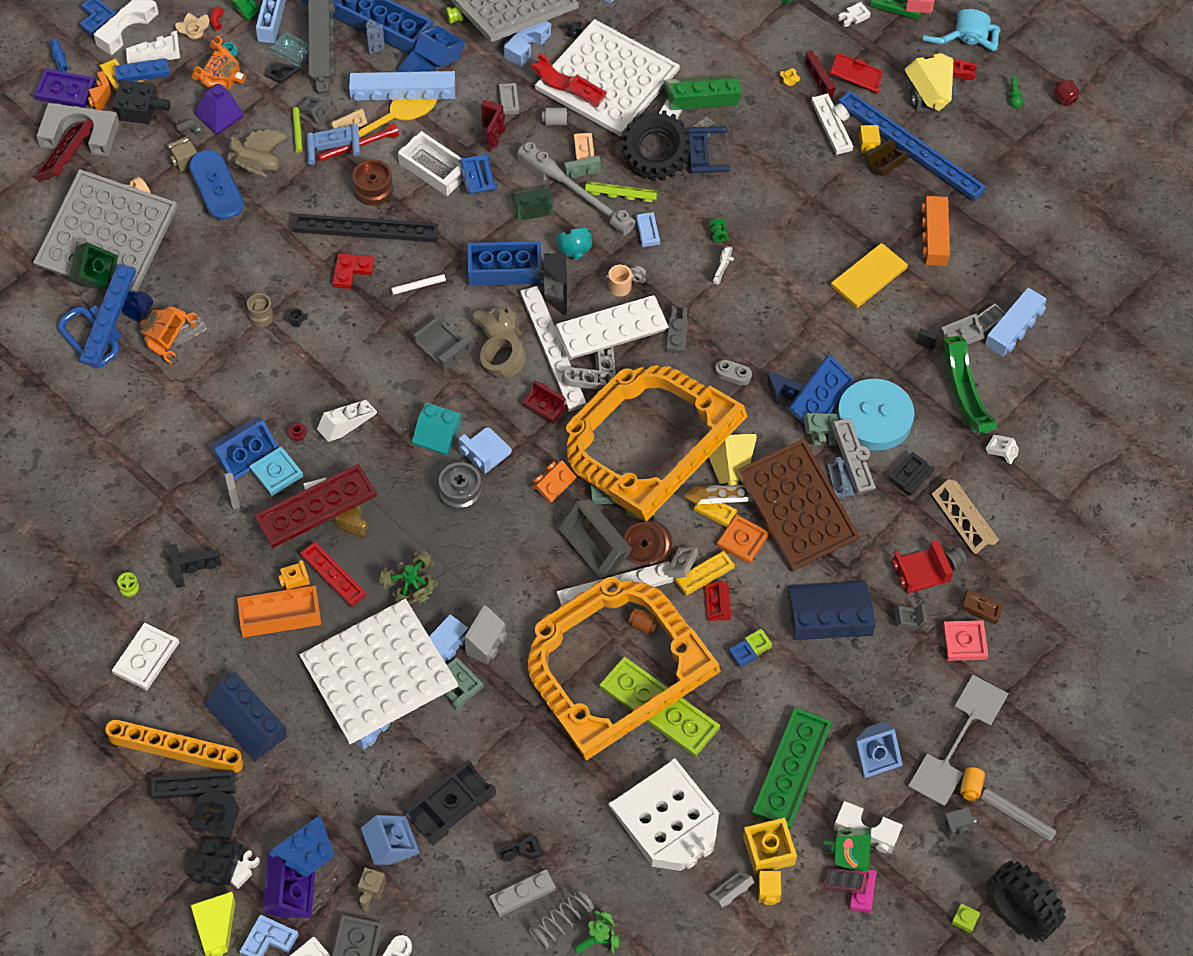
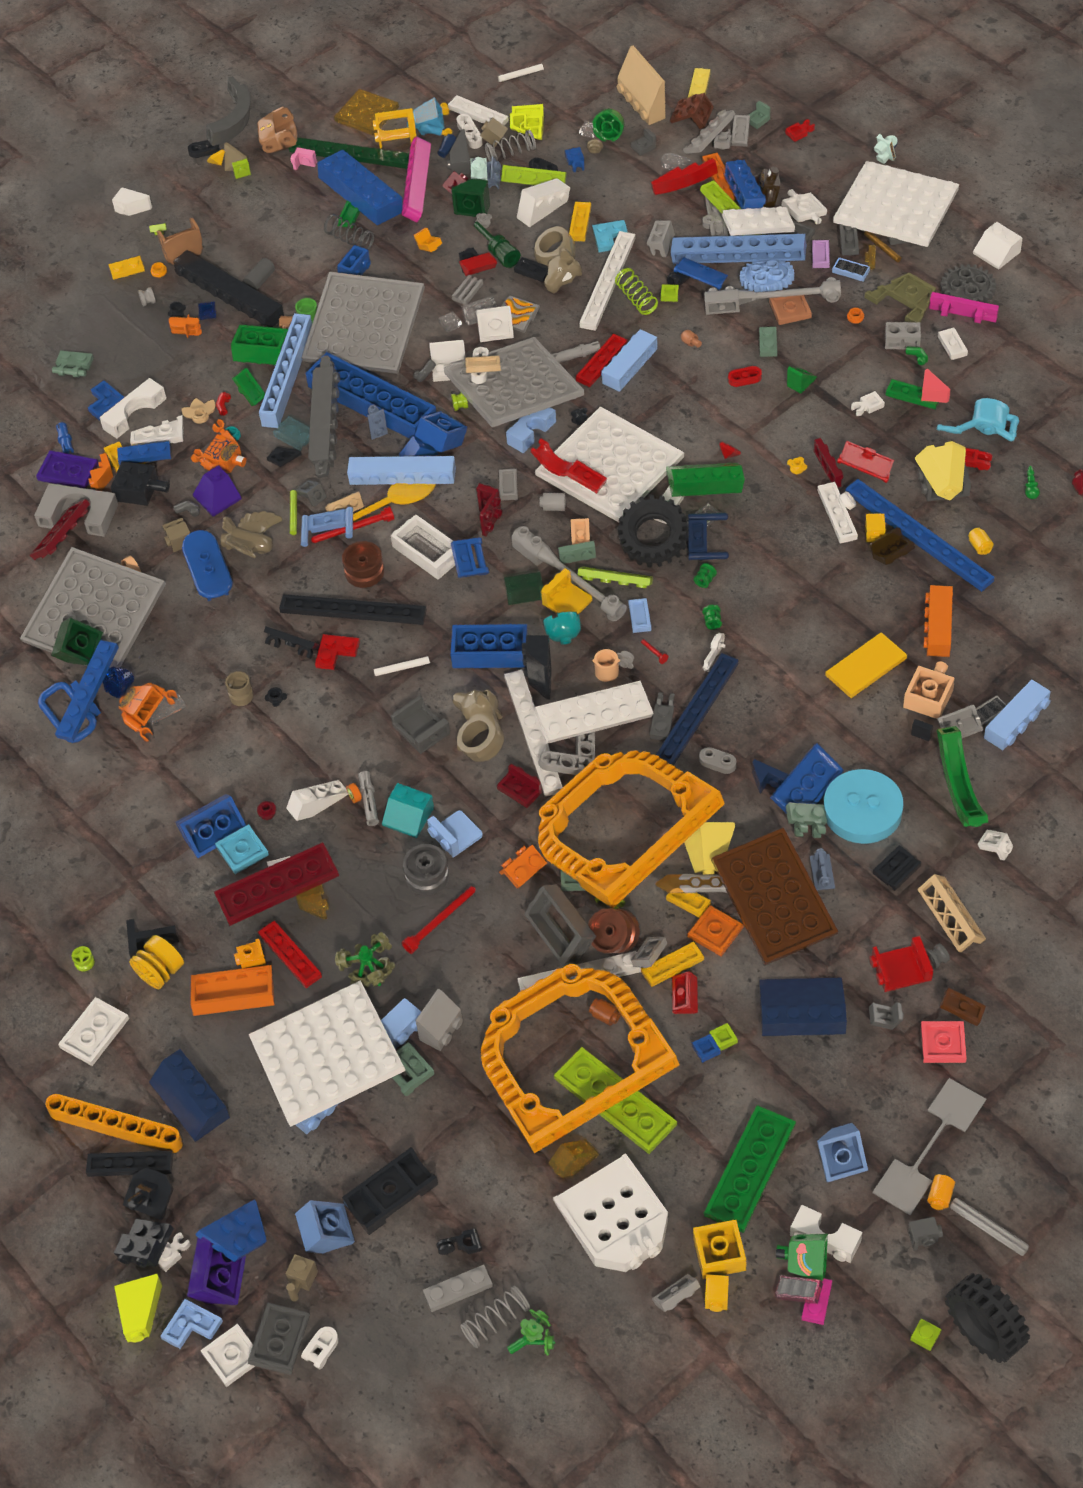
camera: 10 degrees right, 5 degrees down
light grey tile [225,473,240,509] -> none
light grey hinge [831,418,876,494] -> none
none -> yellow wheel [129,935,184,989]
none -> black plate [264,626,320,659]
none -> orange tile [346,783,362,803]
none -> light grey pin [358,771,379,826]
none -> red piece [401,886,476,954]
none -> yellow bracket [541,568,592,615]
none -> clear yellow slope [549,1139,599,1178]
none -> red pin [641,639,669,664]
none -> dark blue plate [656,653,739,765]
none -> green bush [694,563,717,588]
none -> red slope [719,442,741,459]
none -> light nougat brick [903,661,955,719]
none -> yellow brick [968,528,994,555]

